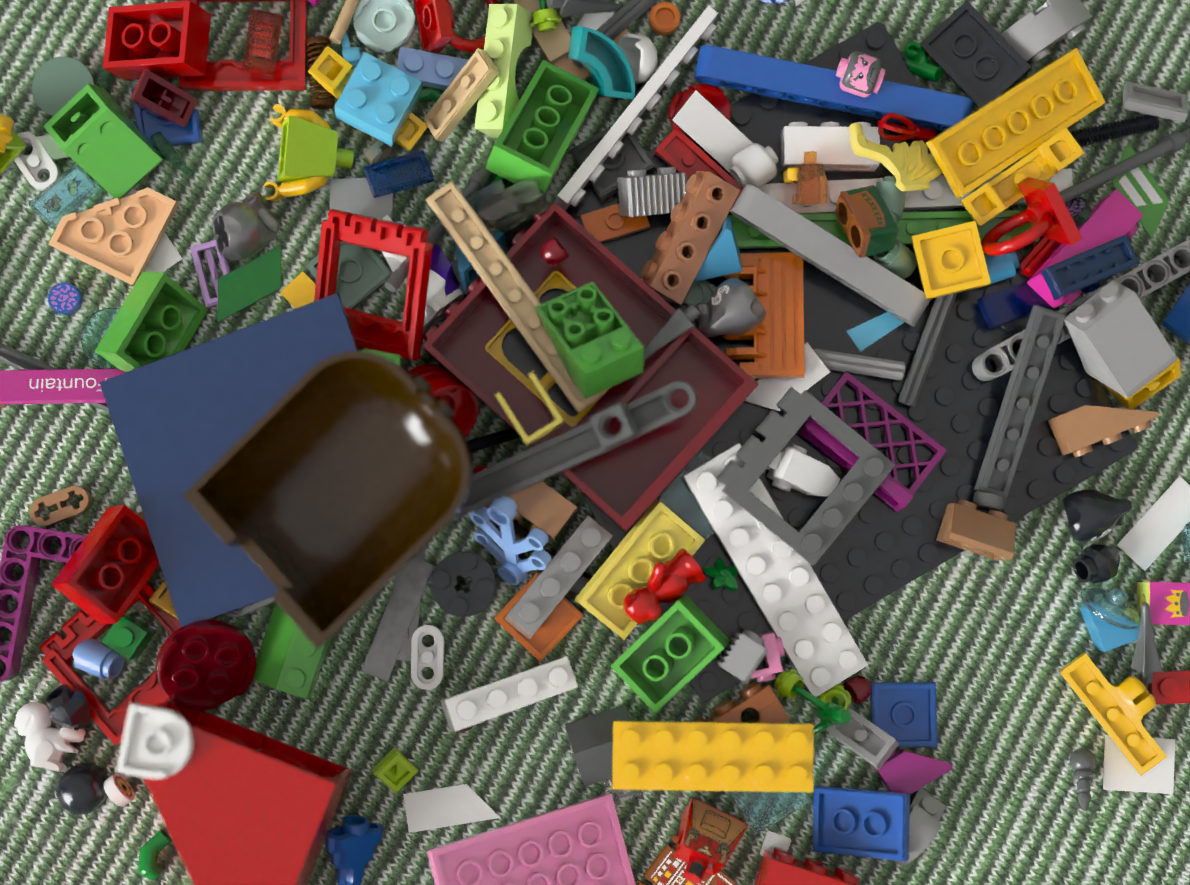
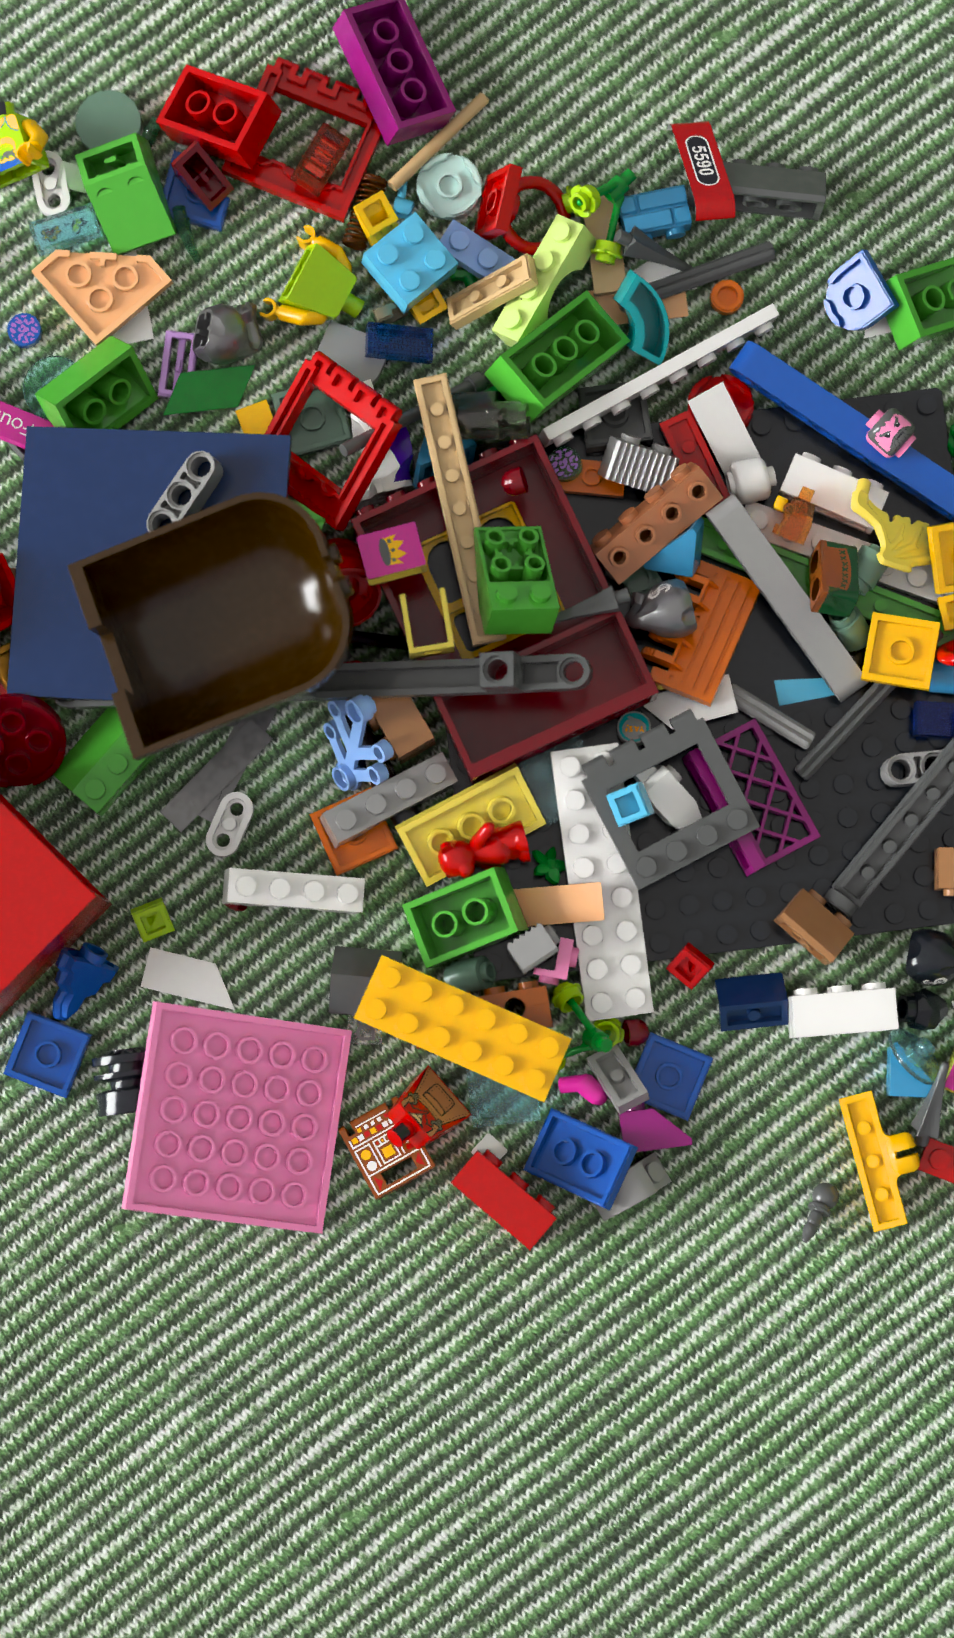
camera: 30 degrees right, 0 degrees up
black brick [431,552,497,617] -> none
white hair [618,34,658,83] -> none
red piece [877,112,936,142] -> none
white sticker [1103,735,1175,794] -> none
none -> light grey beam [146,451,223,532]
none -> dark pink piece [357,521,427,586]
none -> sand green brick [443,956,496,993]
none -> light nougat sticker [513,882,605,926]
none -> tile [549,446,582,482]
none -> dark pink arm [558,1074,608,1106]
none -> medium azure slope [606,782,655,827]
none -> light grey tile [617,711,651,746]
none -> red tile [666,942,715,990]
none -> dark blue panel [715,973,788,1032]
none -> white brick [787,982,899,1039]

